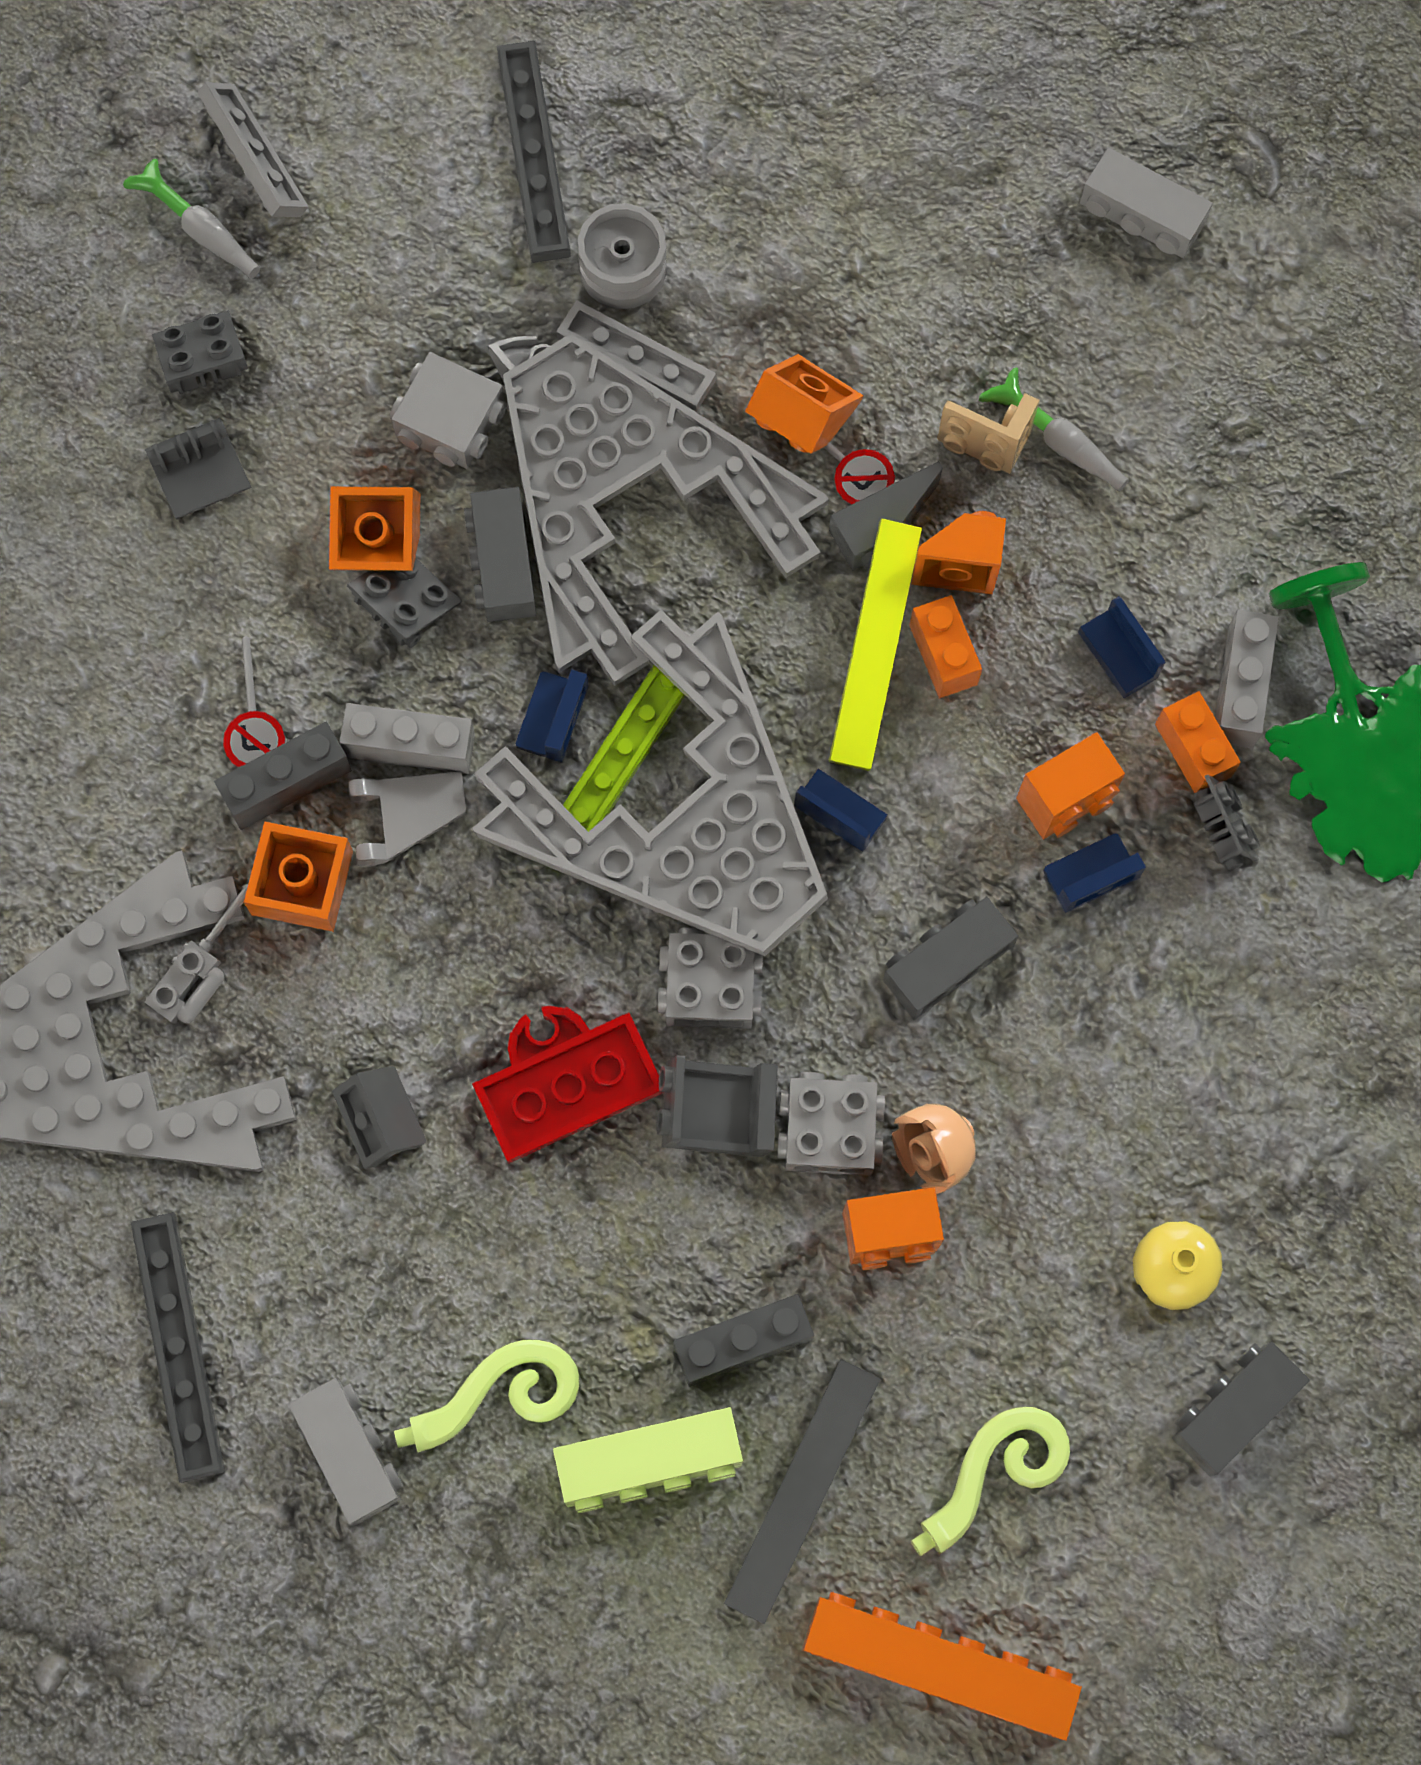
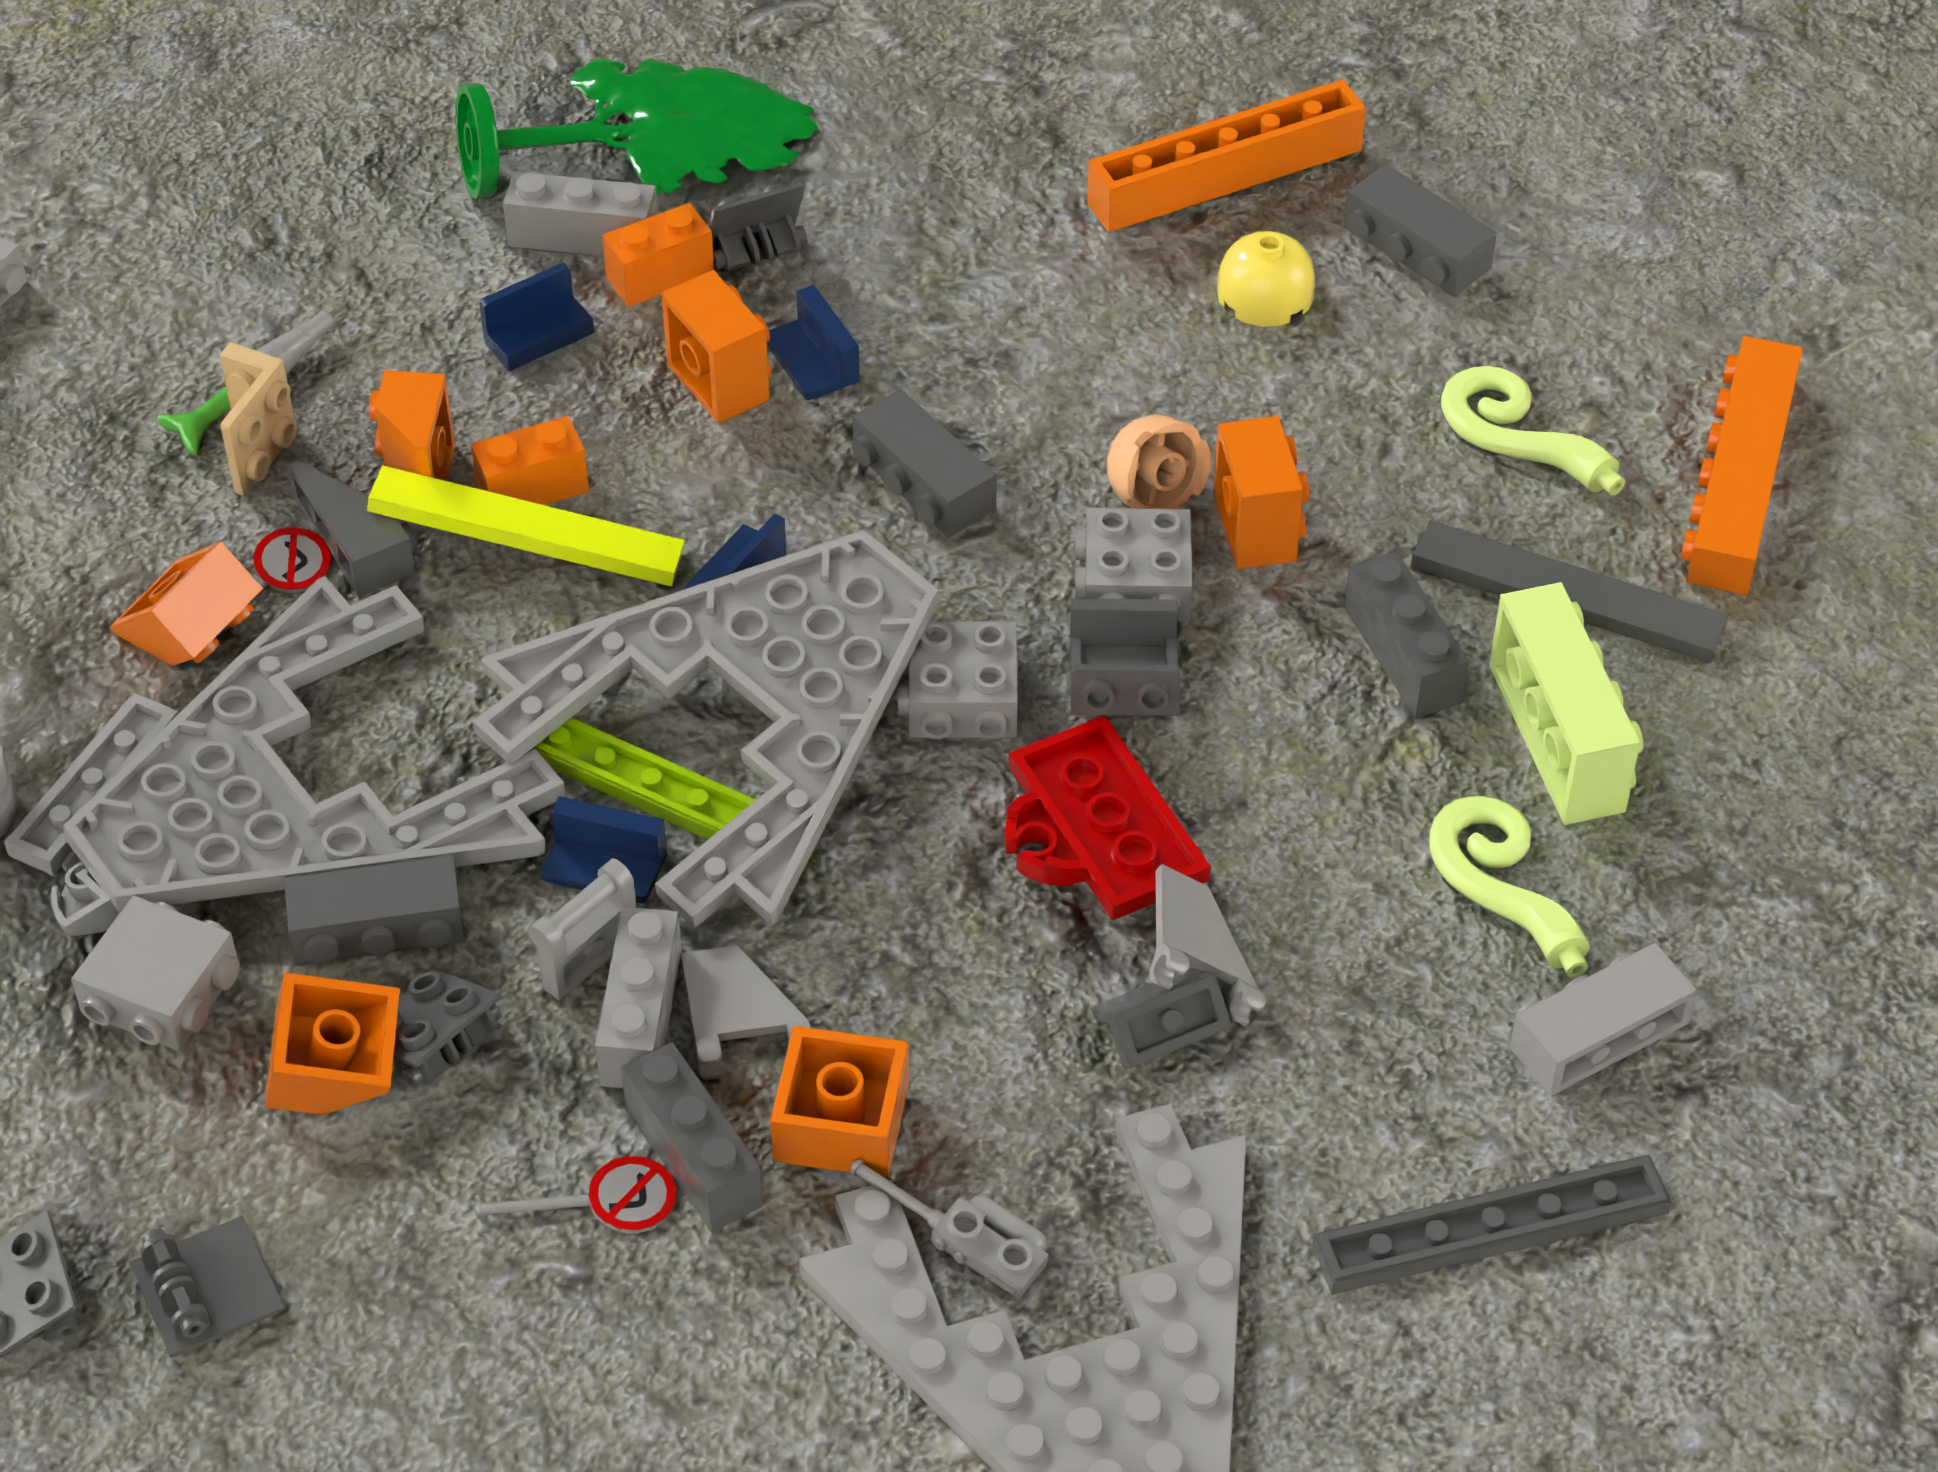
camera: 90 degrees left, 25 degrees down
none -> light grey plate [528,859,637,1001]
none -> orange brick [1087,79,1366,233]
none -> light grey flag [1149,864,1266,1026]

